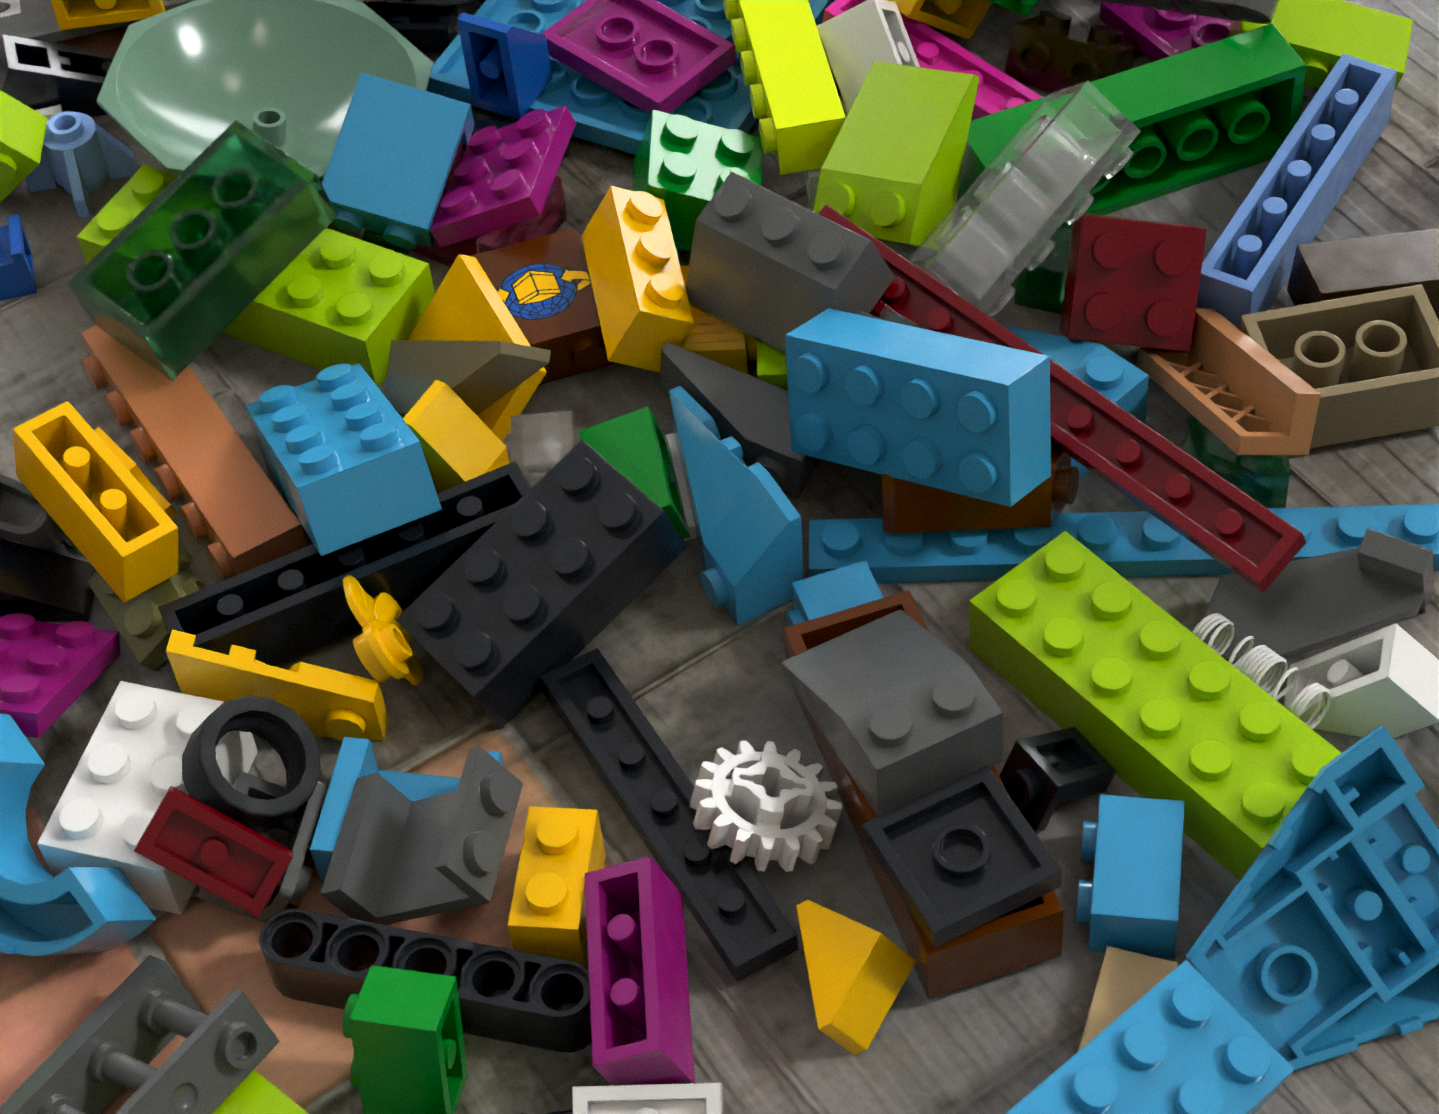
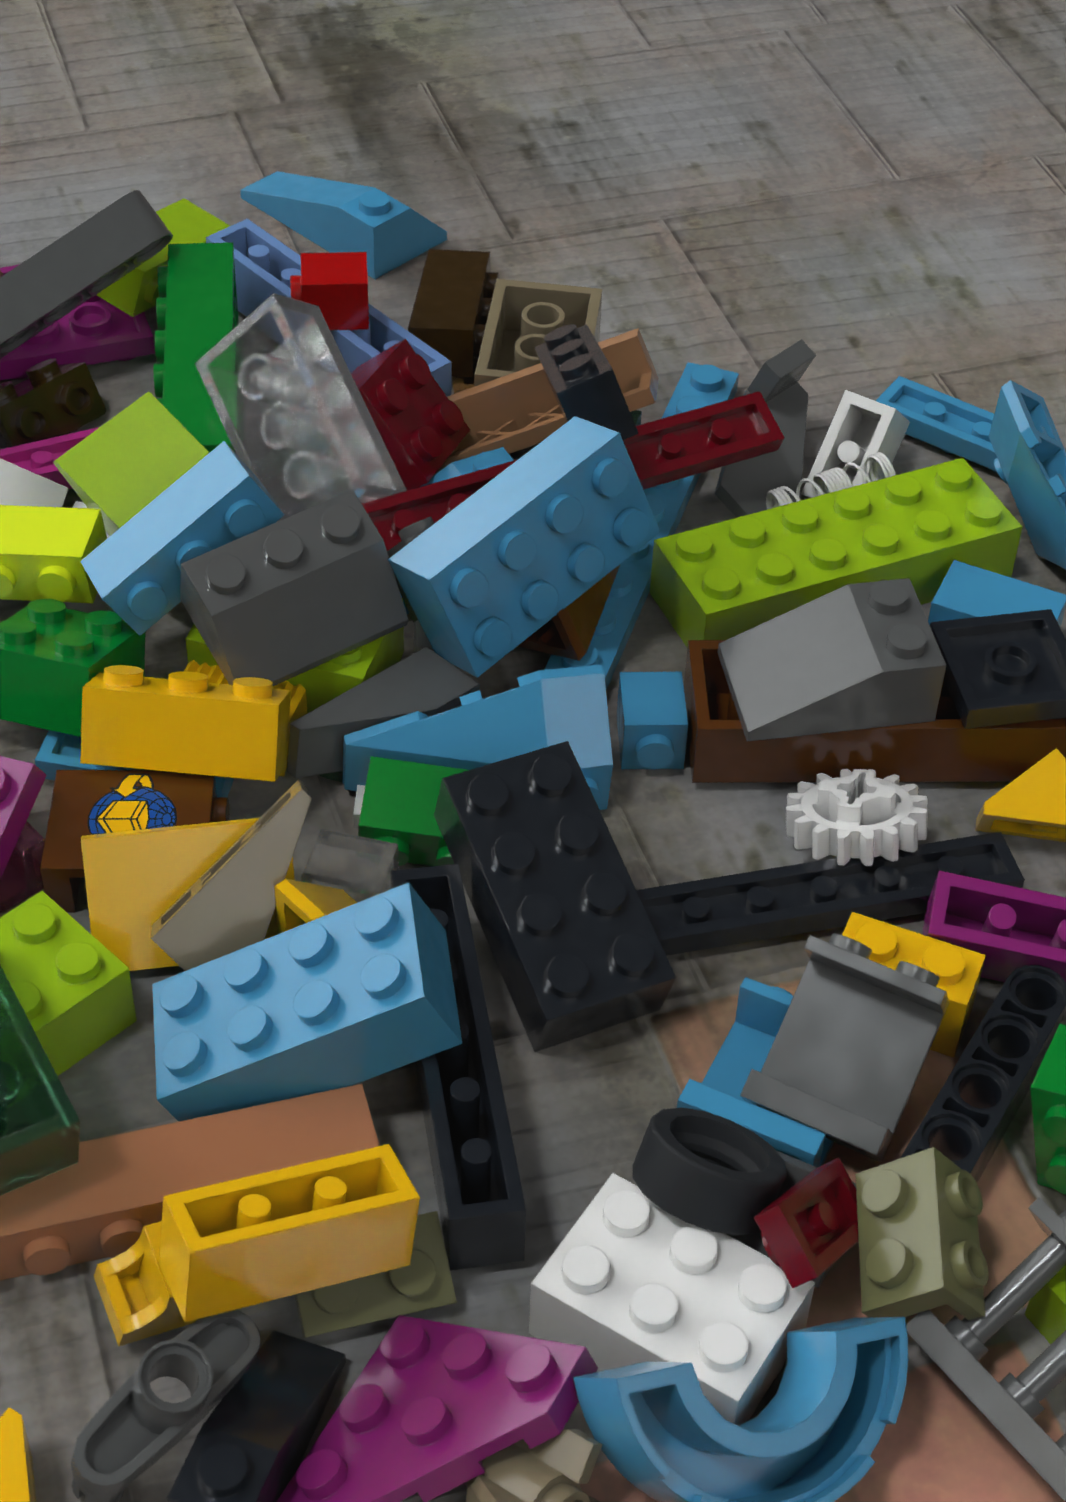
camera: 80 degrees left, 5 degrees down
yellow wing [166,630,389,741] -> none
yellow plate [343,575,424,686] -> none
none -> dark azure brick [80,441,285,636]
none -> red brick [290,252,369,331]
none -> black brick [534,324,639,440]
none -> olive bracket [856,1147,988,1320]

